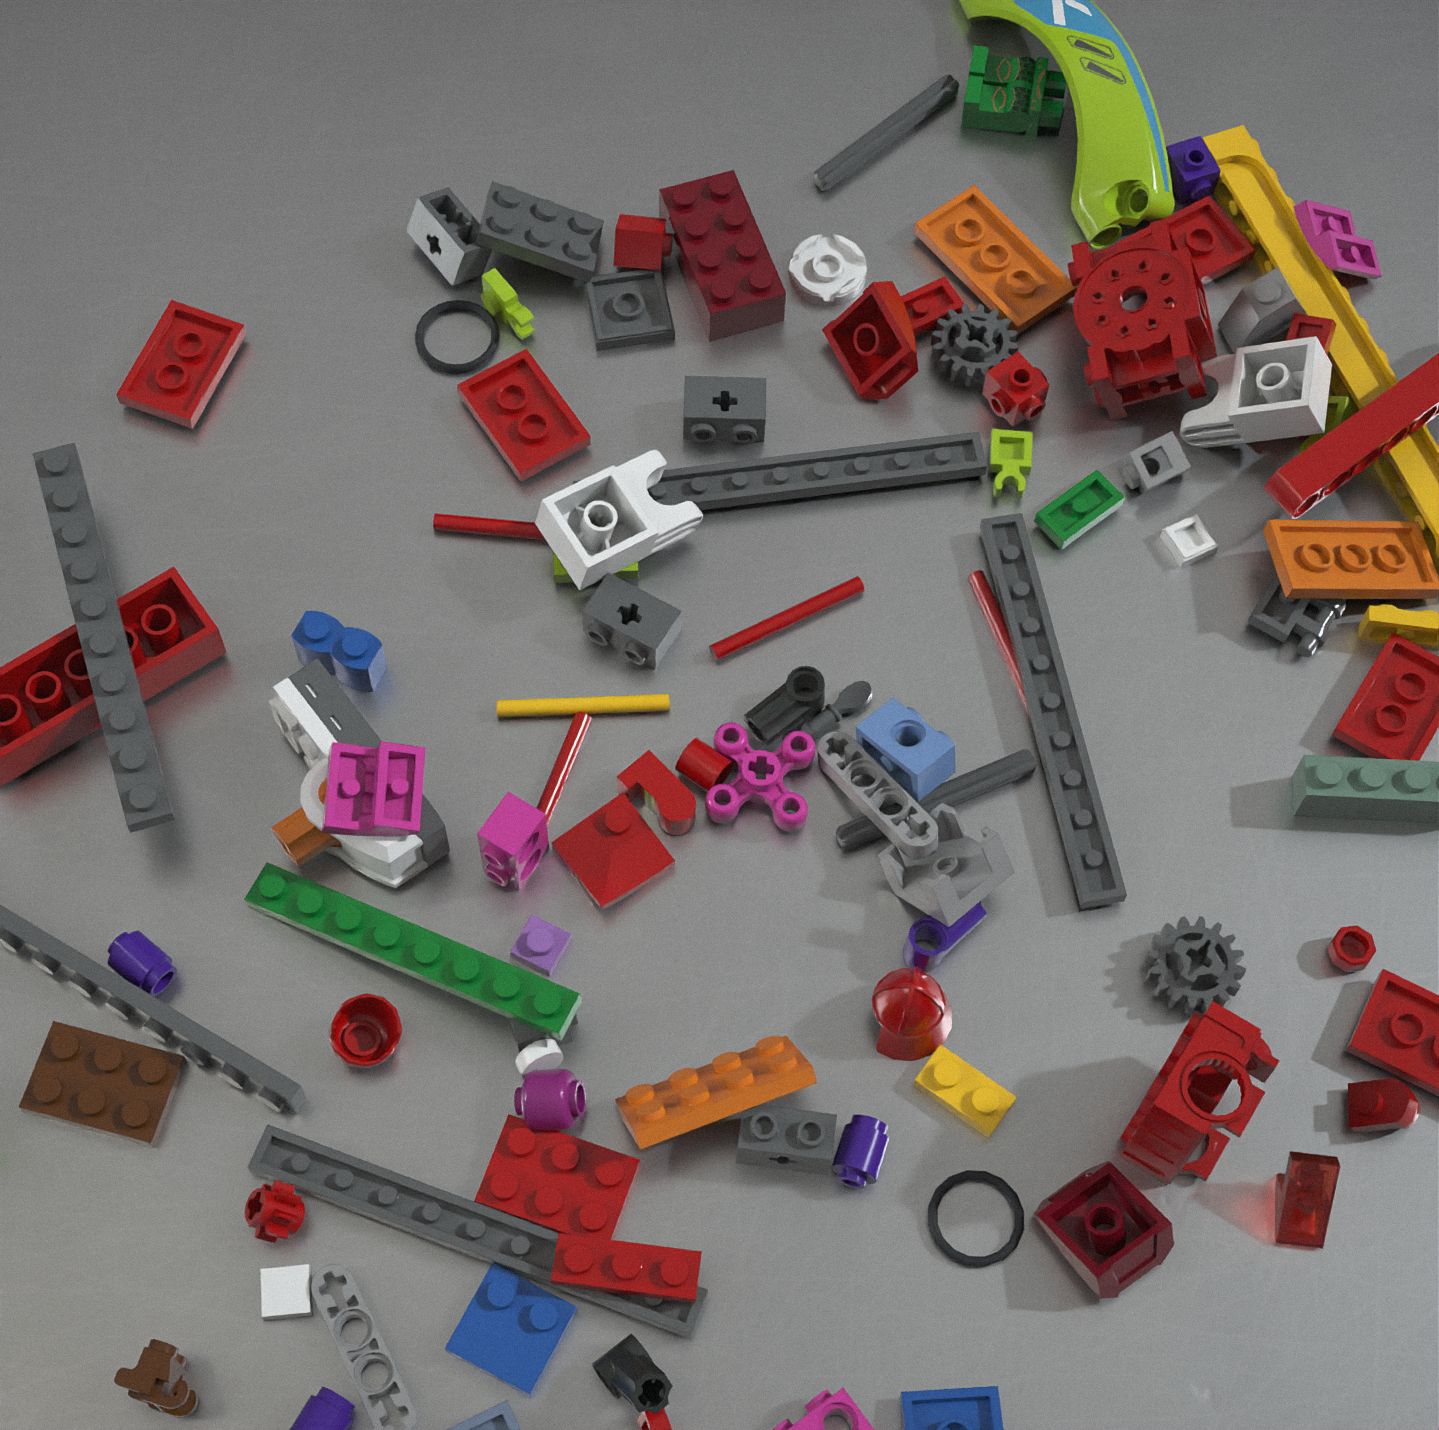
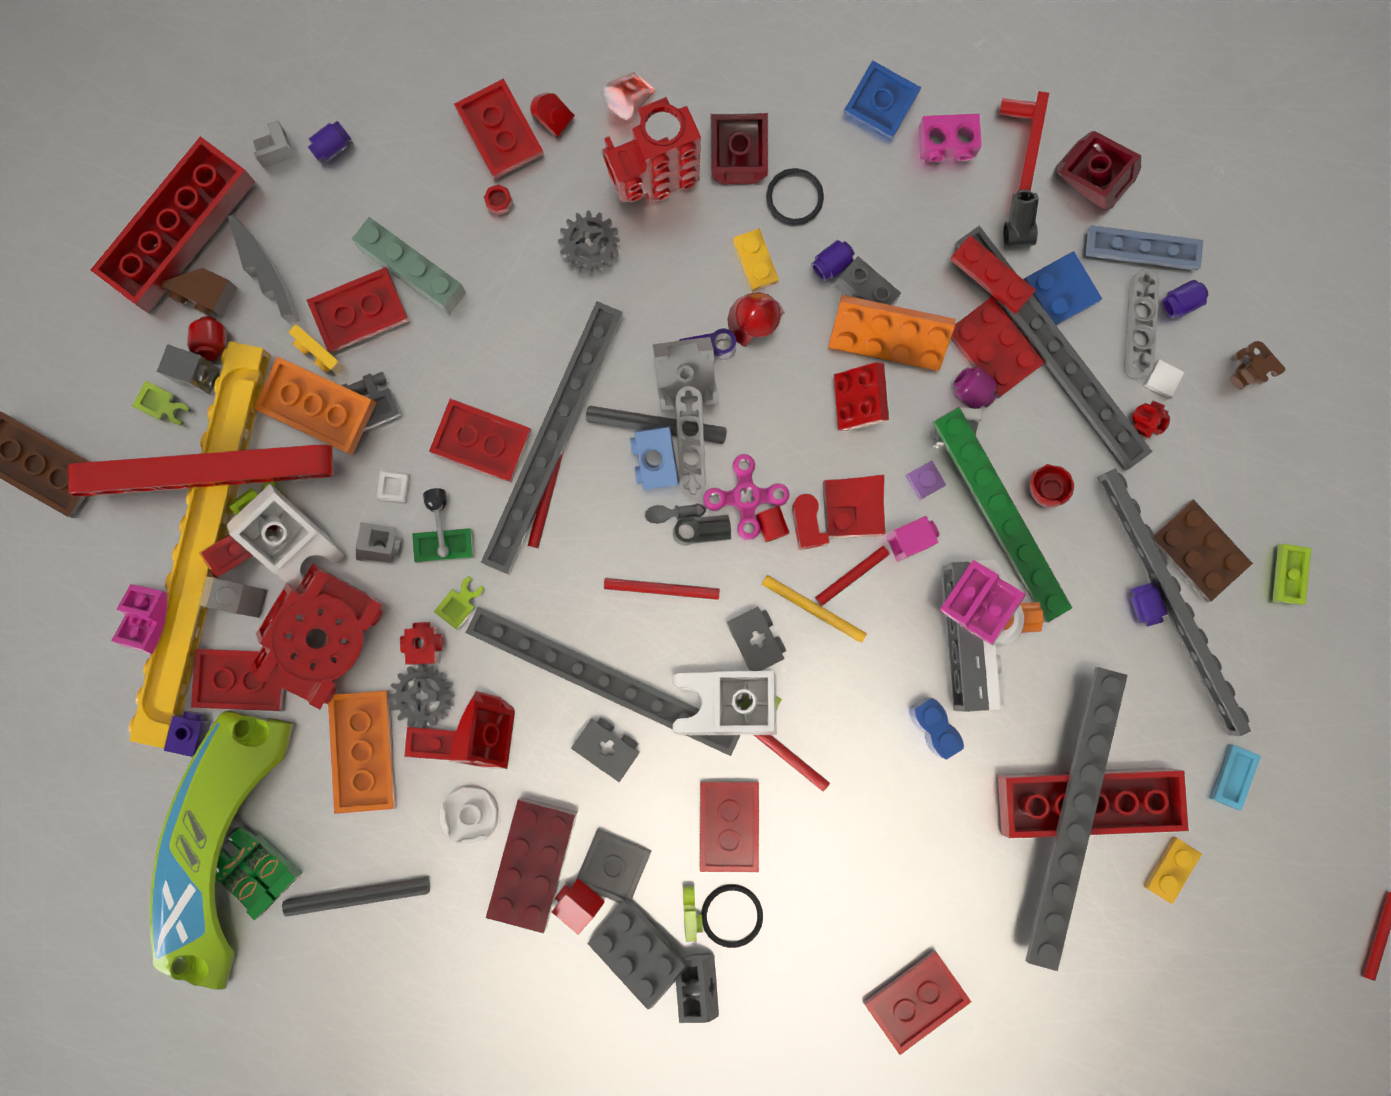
camera: 150 degrees left, 20 degrees up
none -> hinge [423,488,449,557]
none -> red plate [429,398,532,483]
none -> red plate [834,362,889,431]

